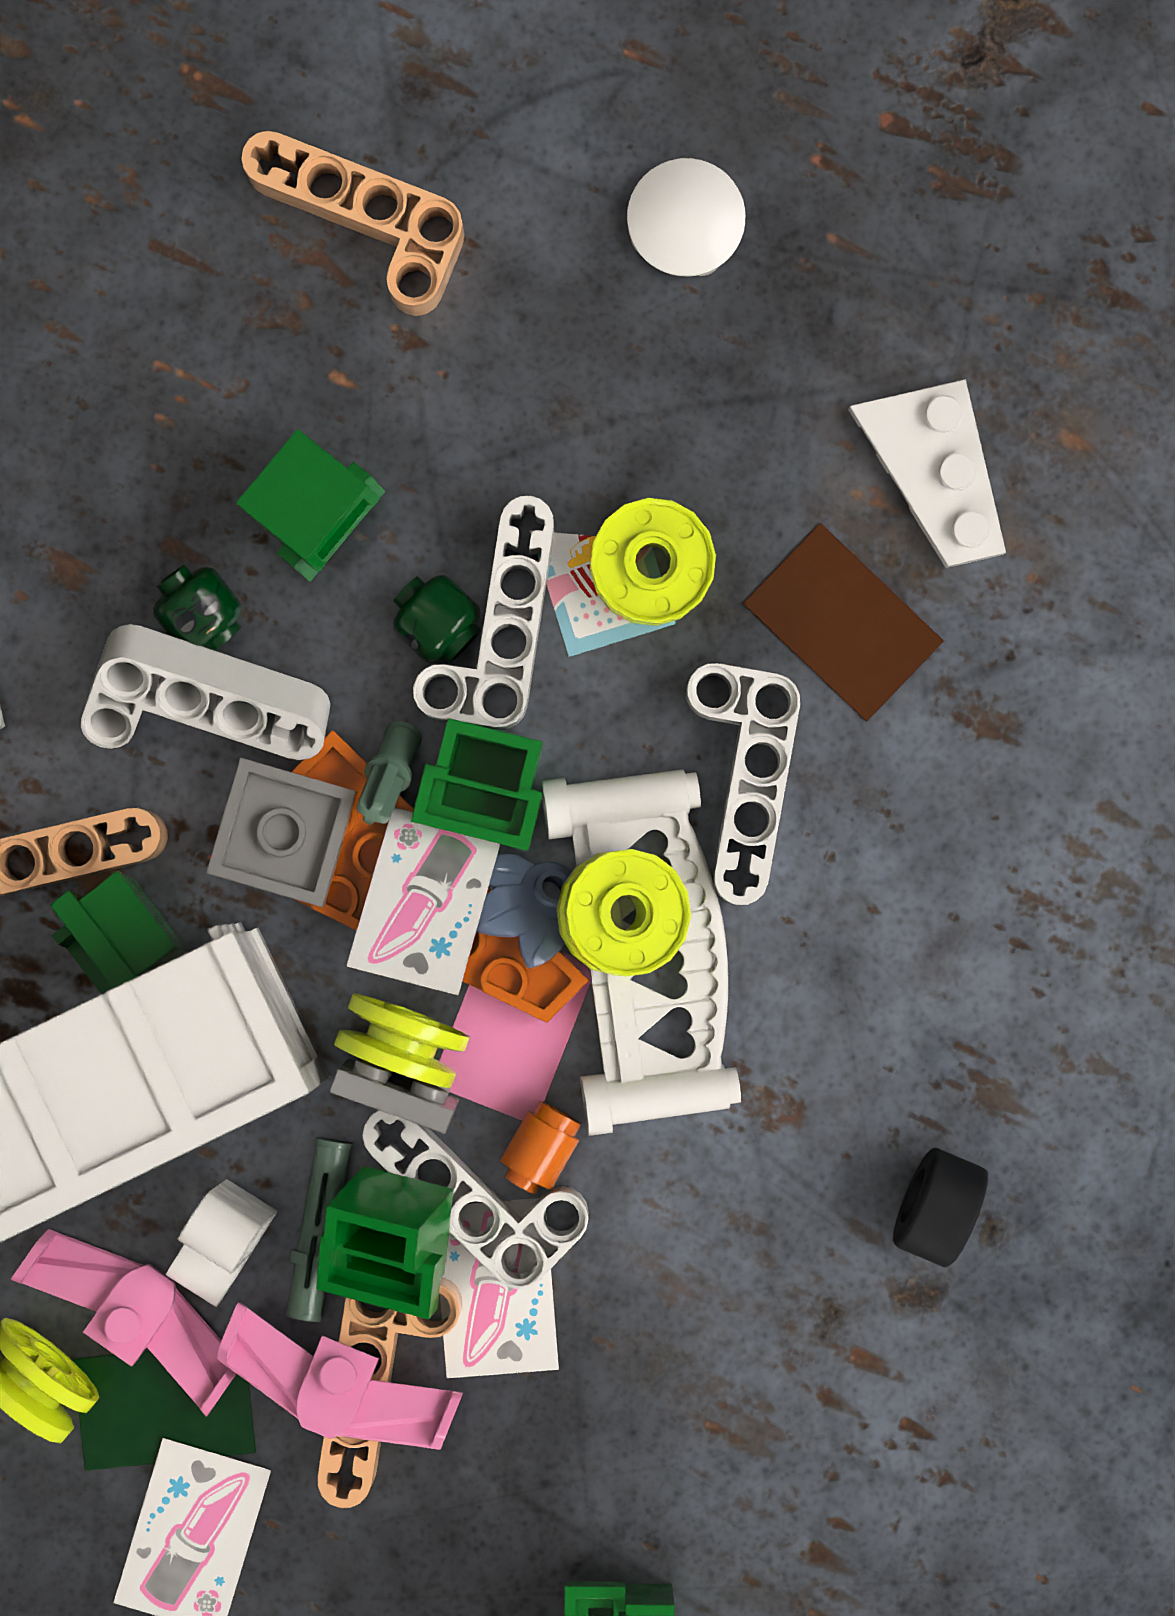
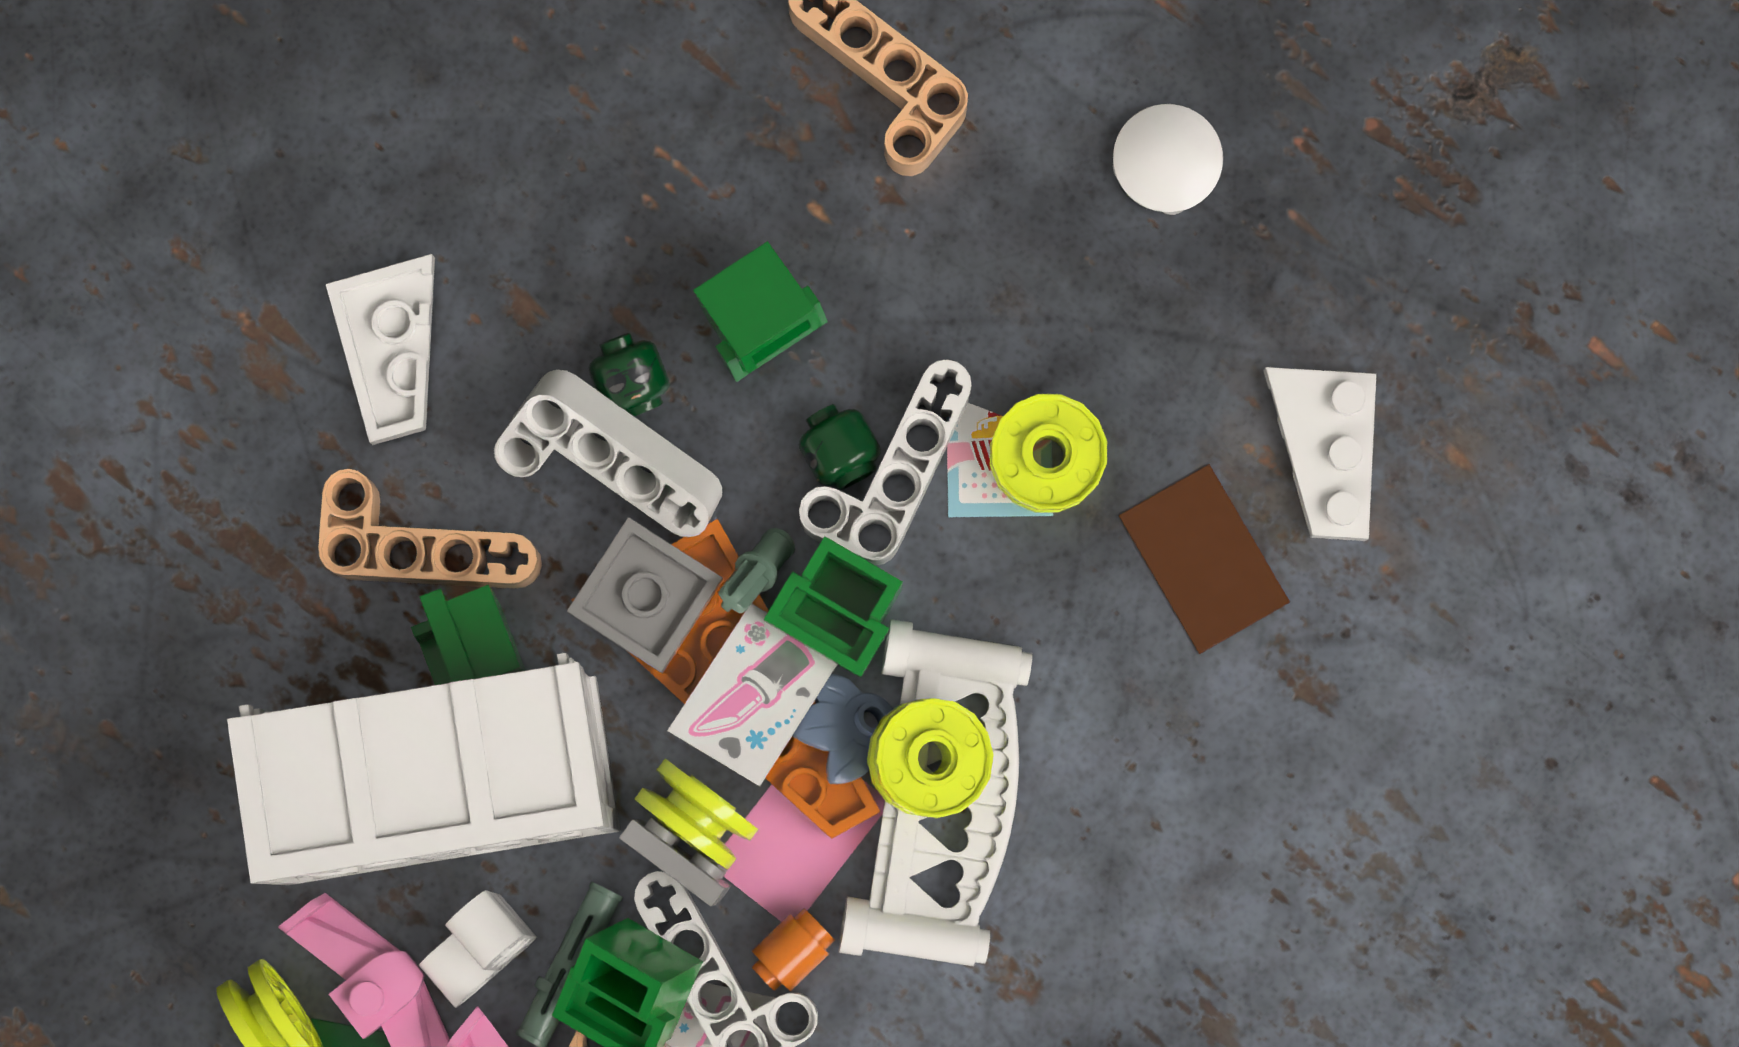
camera: 15 degrees right, 5 degrees down
white beam [686,663,800,905] -> none

